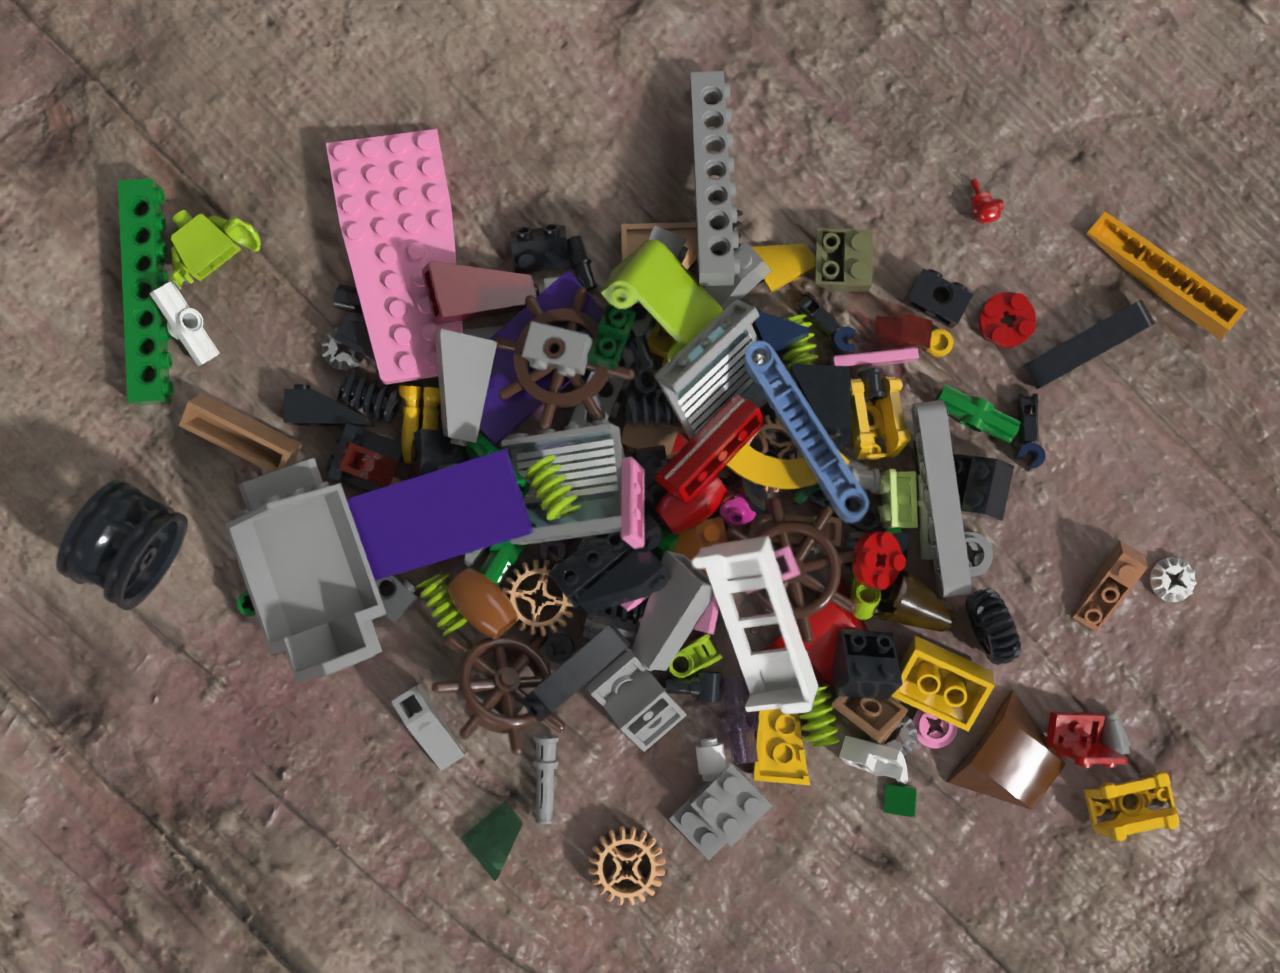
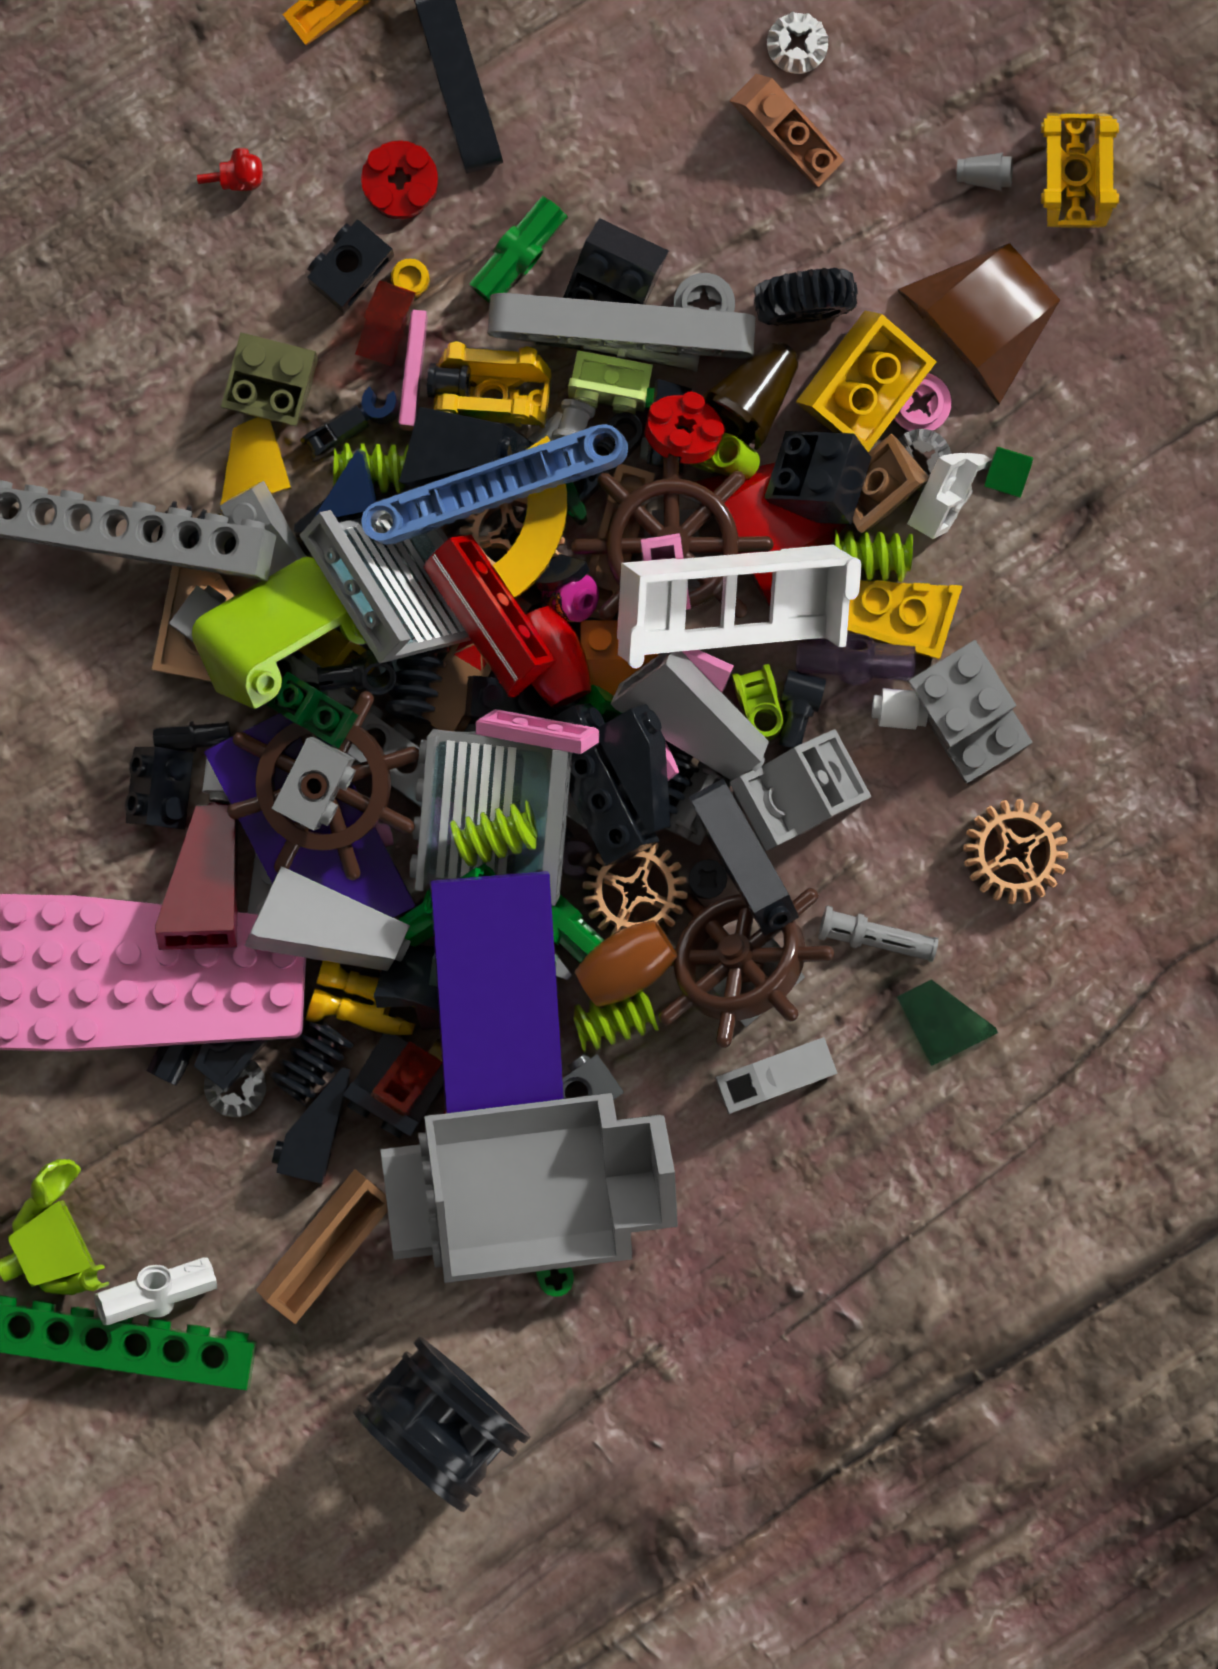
camera: 80 degrees left, 0 degrees up
black piece [1015,393,1046,471] -> none
red bracket [1045,711,1128,768] -> none

